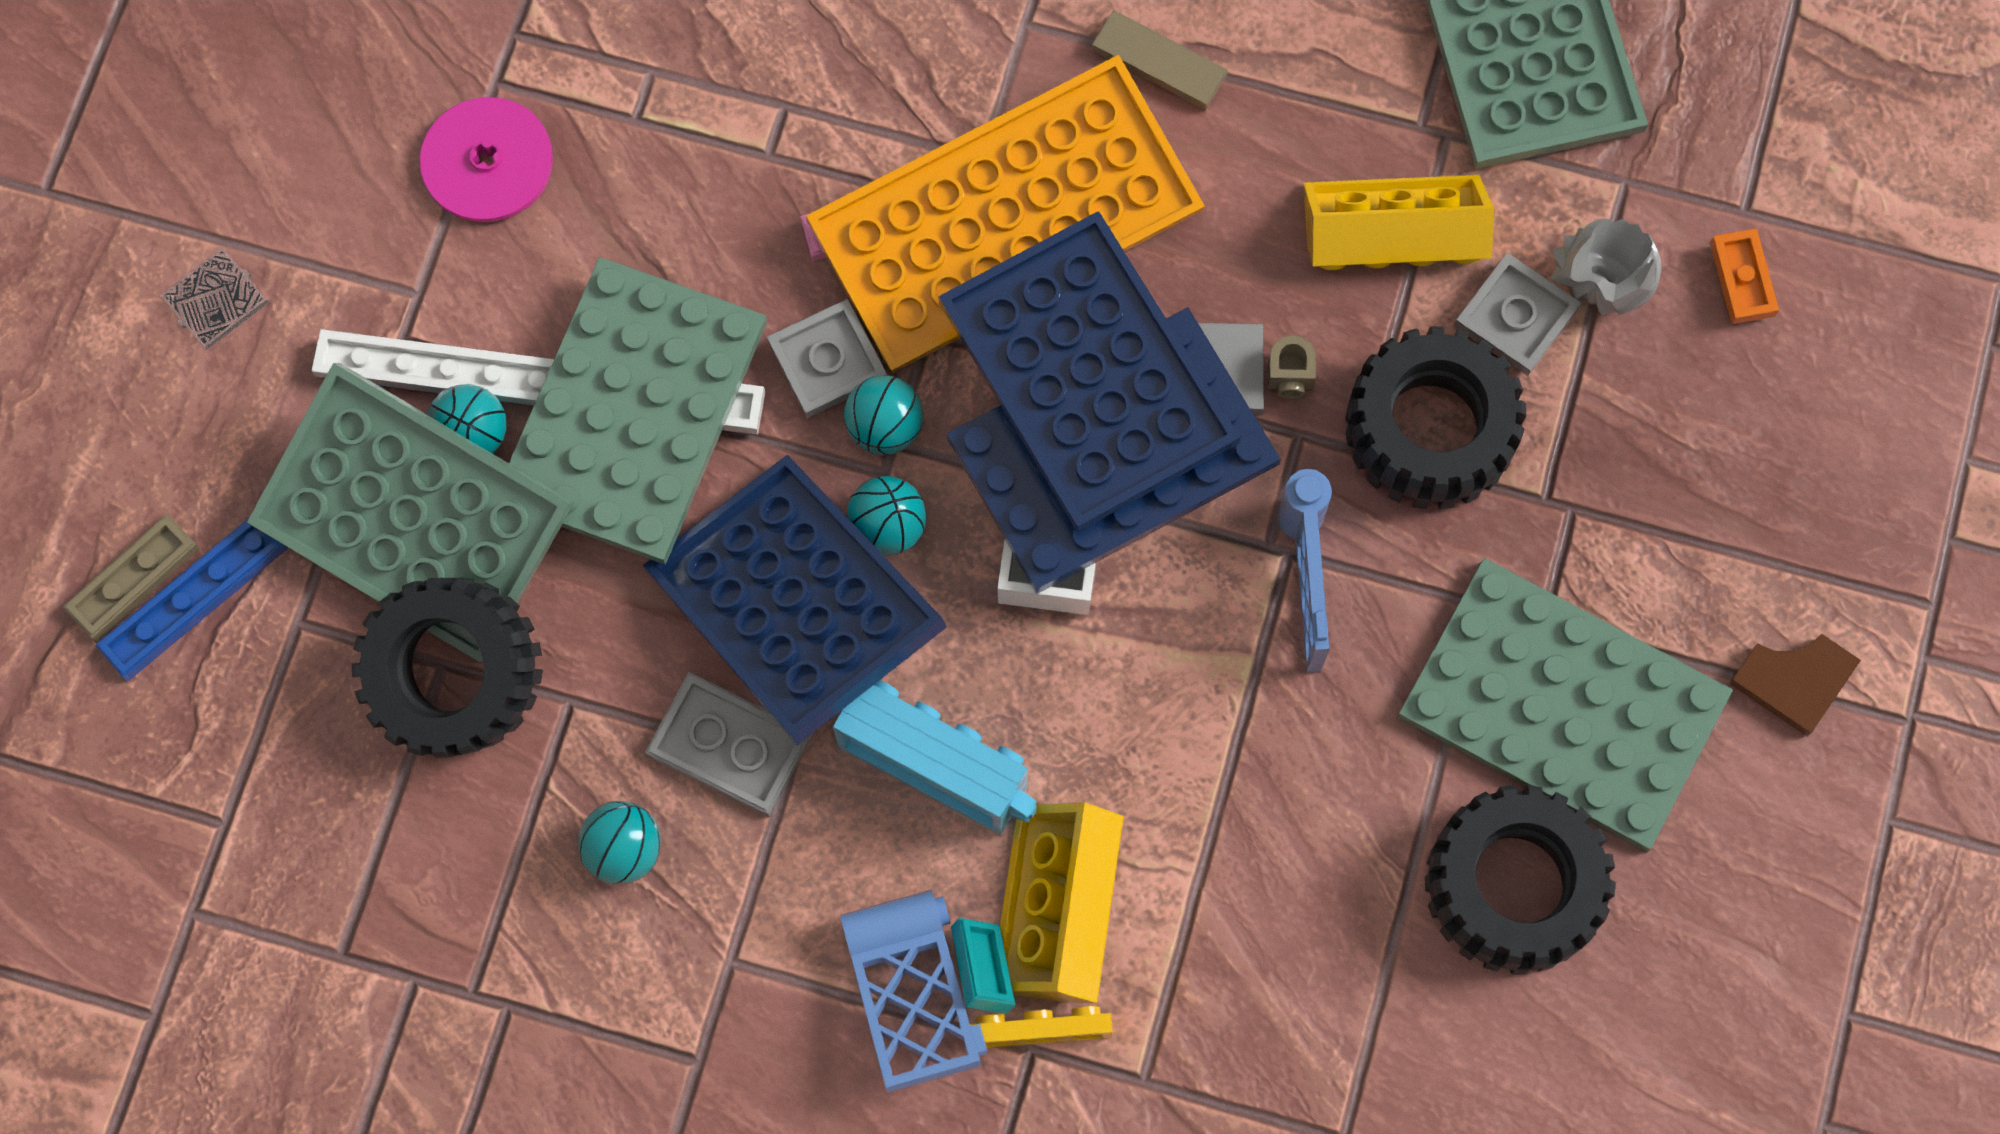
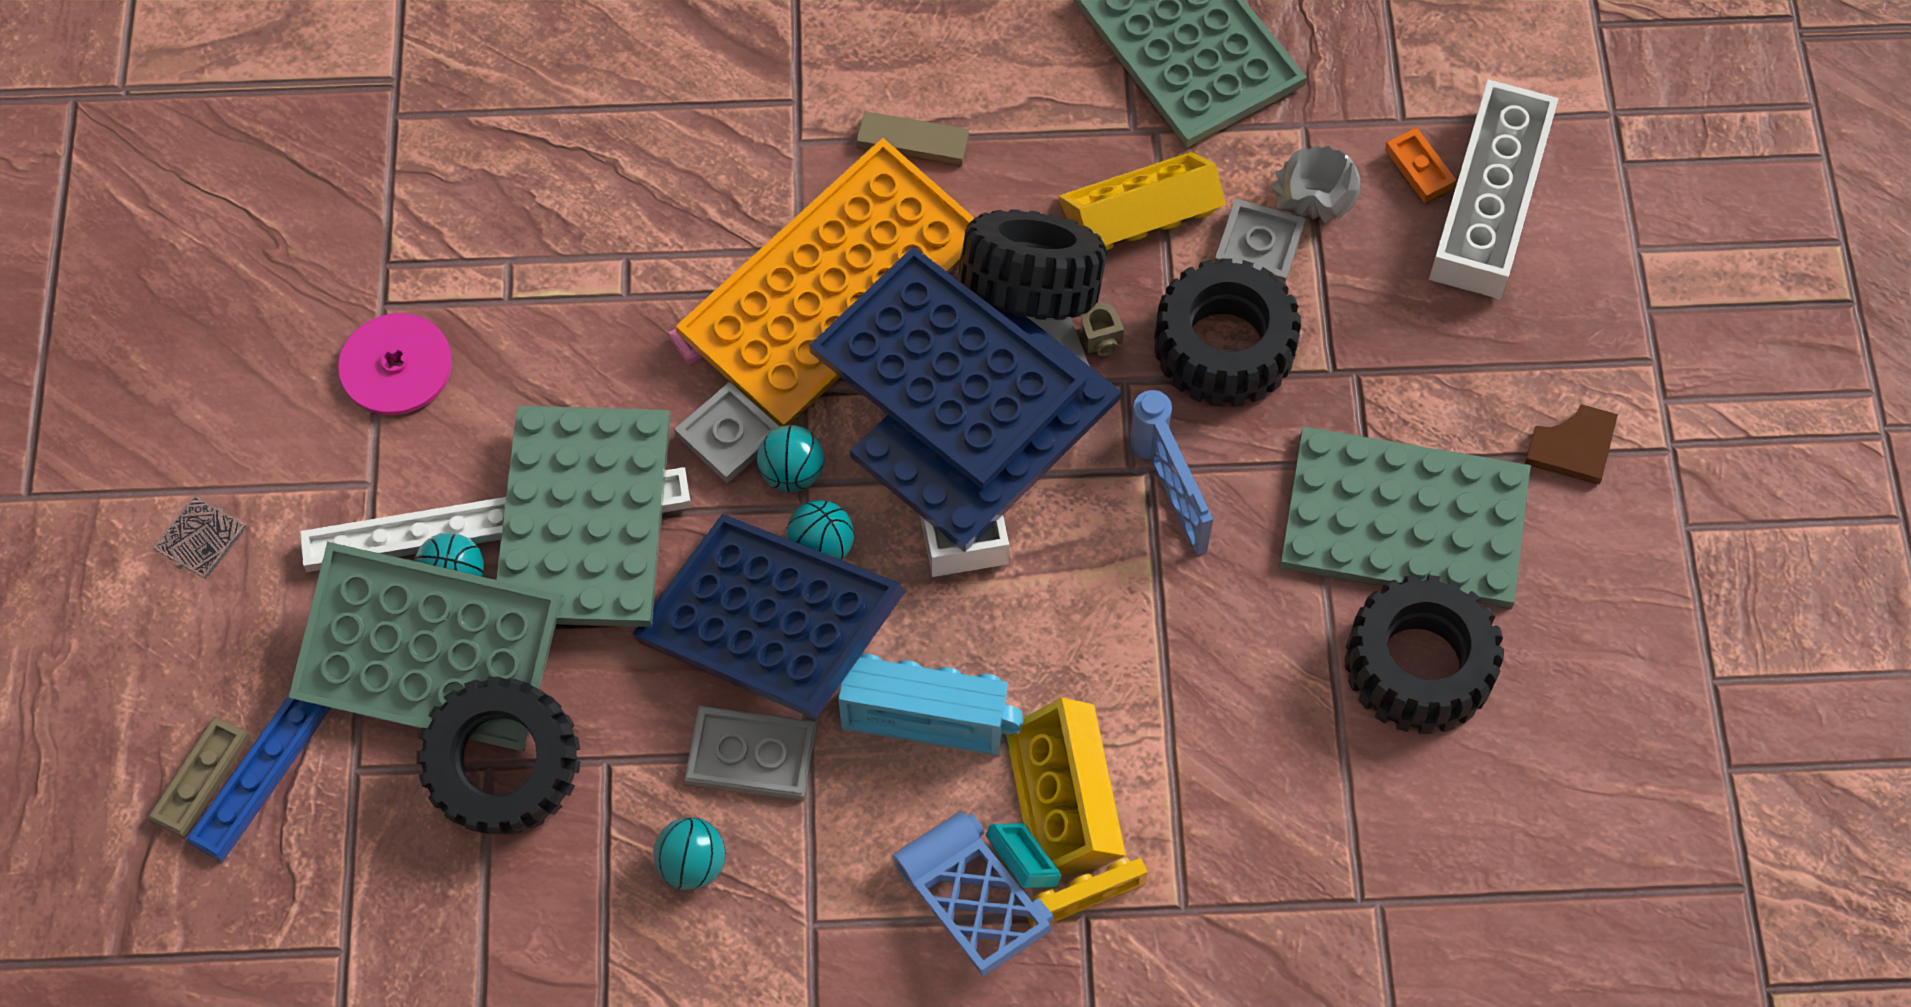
camera: 20 degrees left, 10 degrees down
none -> black tyre [958,209,1107,320]
none -> white brick [1429,79,1559,299]

